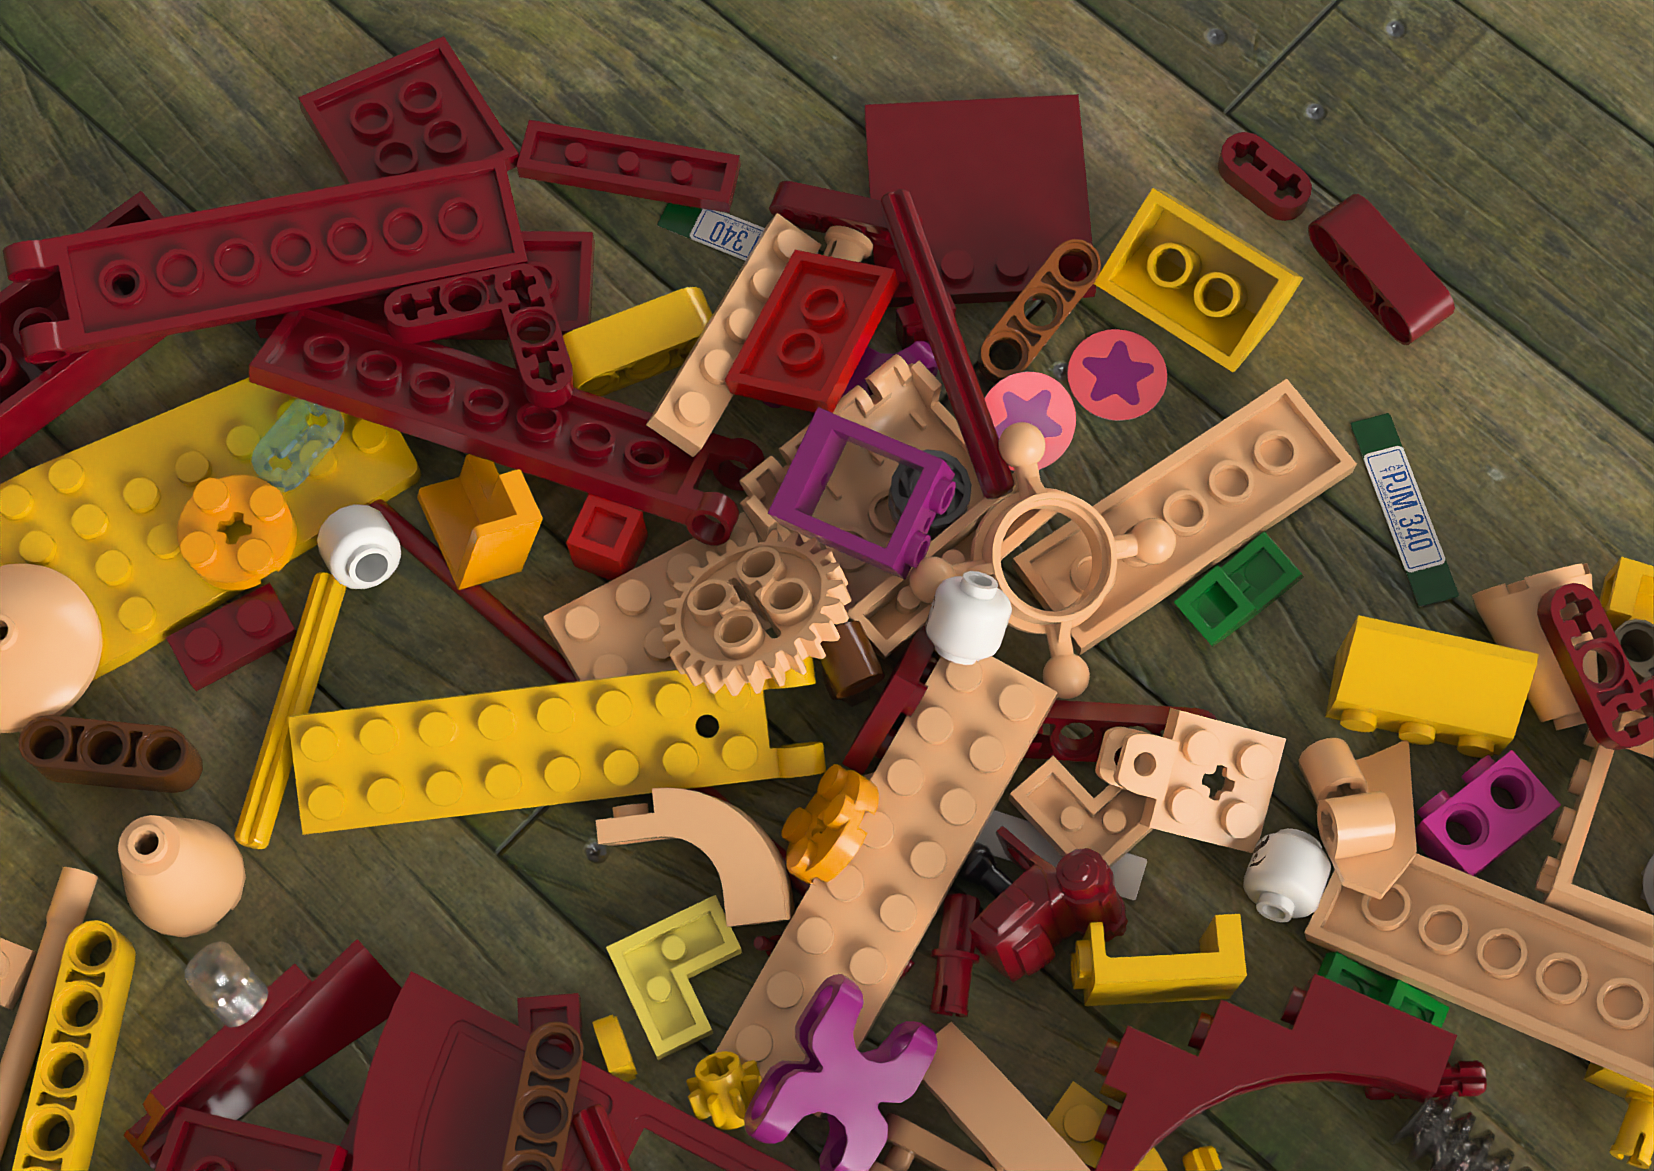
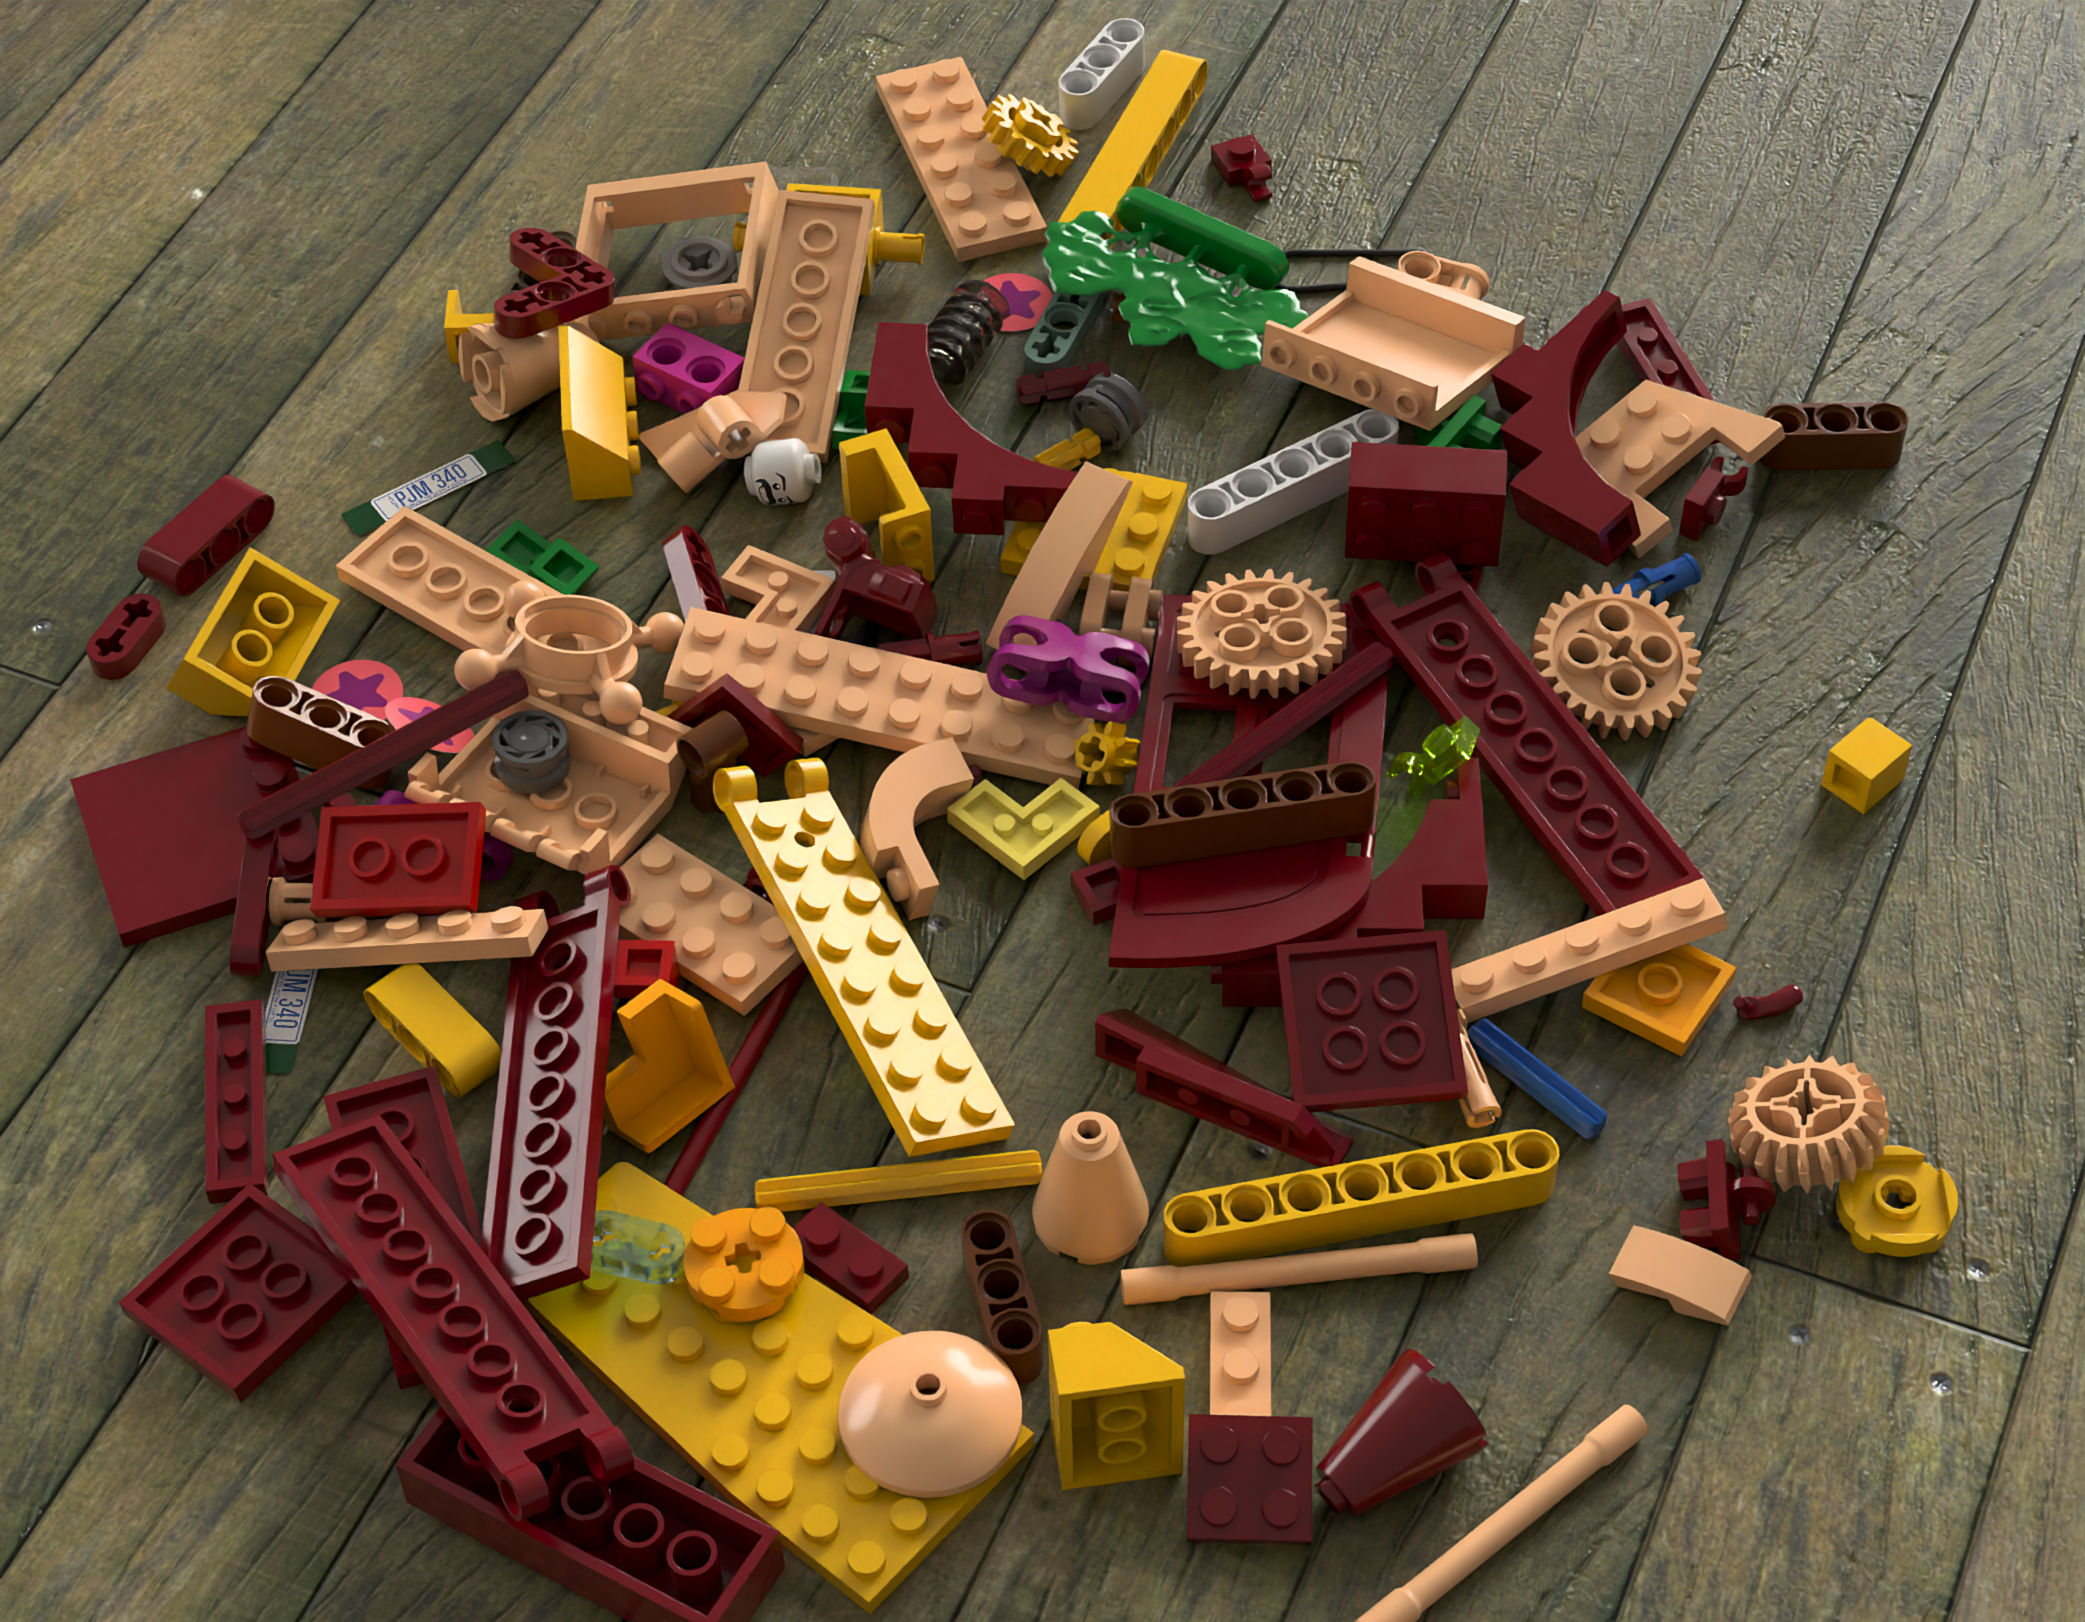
camera: 110 degrees left, 20 degrees down
clear beam [184,941,268,1027] -> none
white head [317,504,401,589] -> none
dark red beam [384,263,574,409] -> none
light nougat gear [660,529,851,696] -> none
magenta window [768,407,956,580] -> none
light orange plate [781,764,879,886] -> none
white head [926,571,1012,665] -> none
light nougat plate [1095,708,1286,853] -> none

